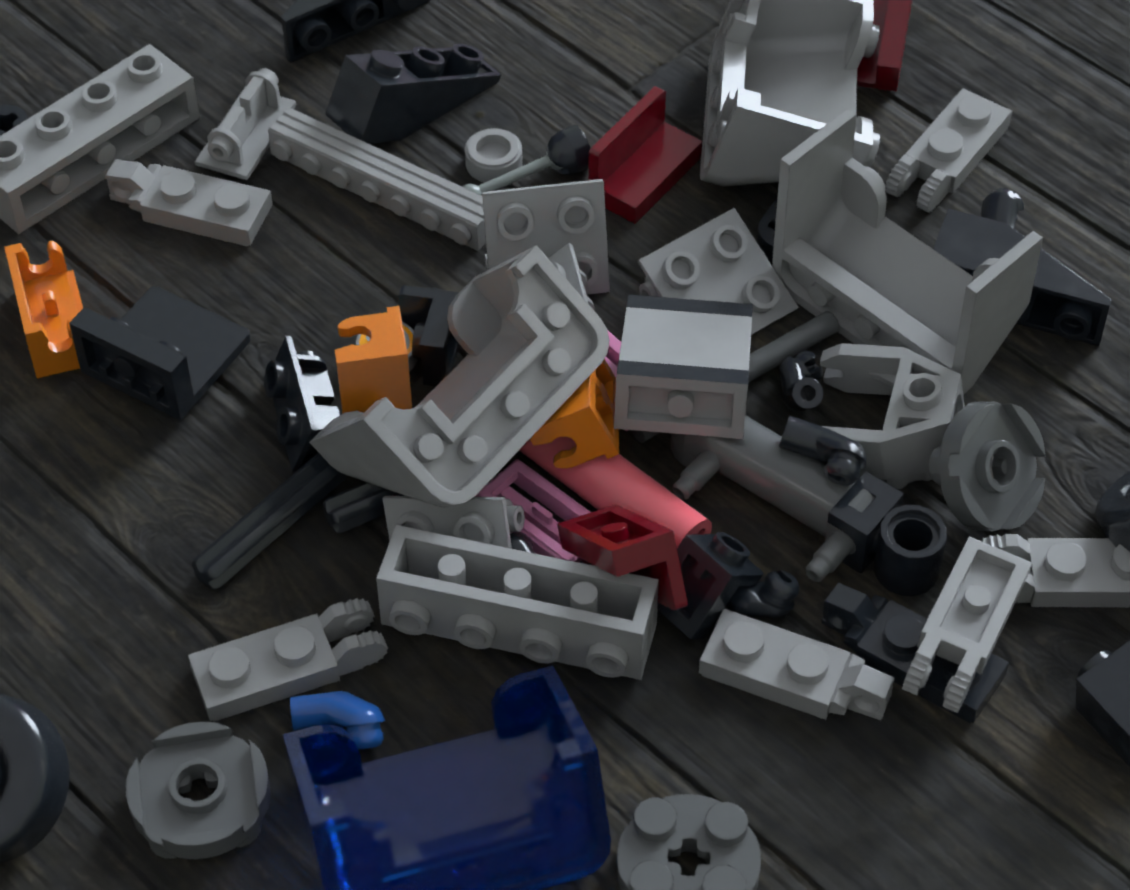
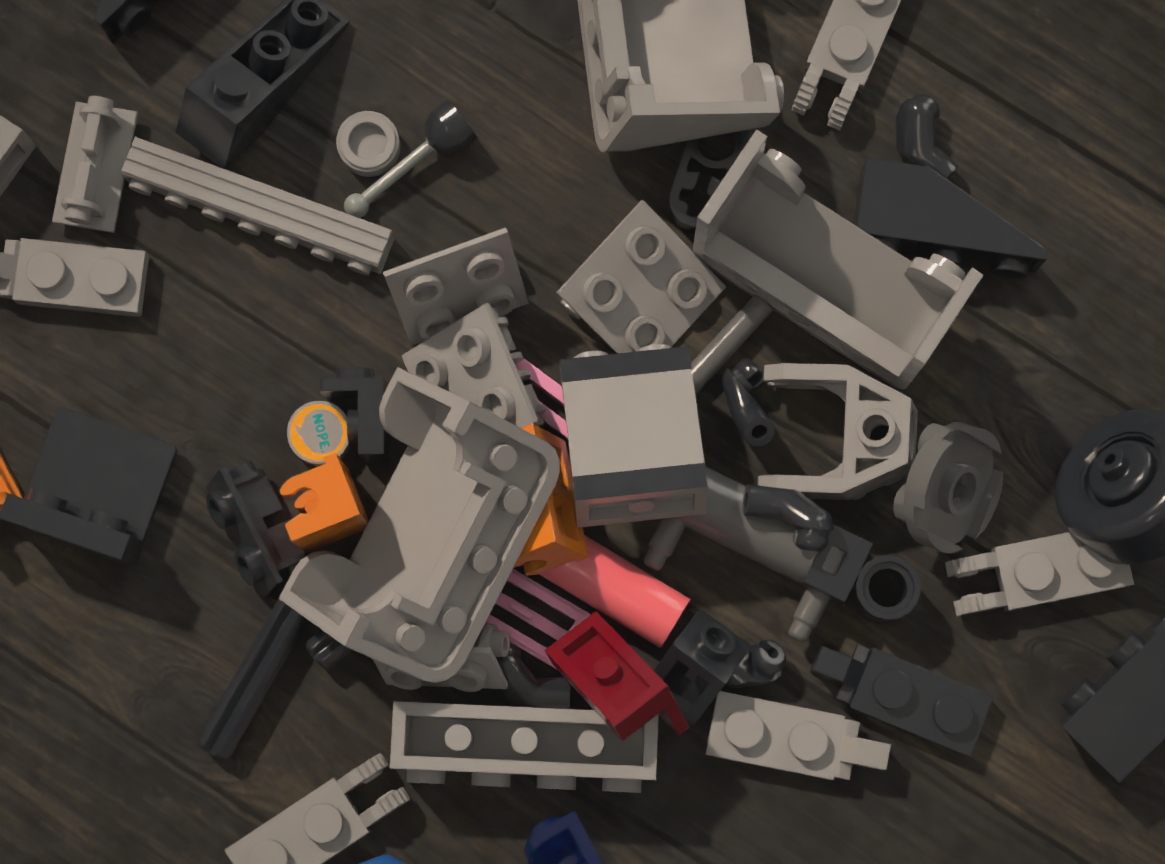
camera: 10 degrees left, 30 degrees up
dark red panel [588,86,702,224] -> none
light grey hinge [902,537,1032,713] -> none

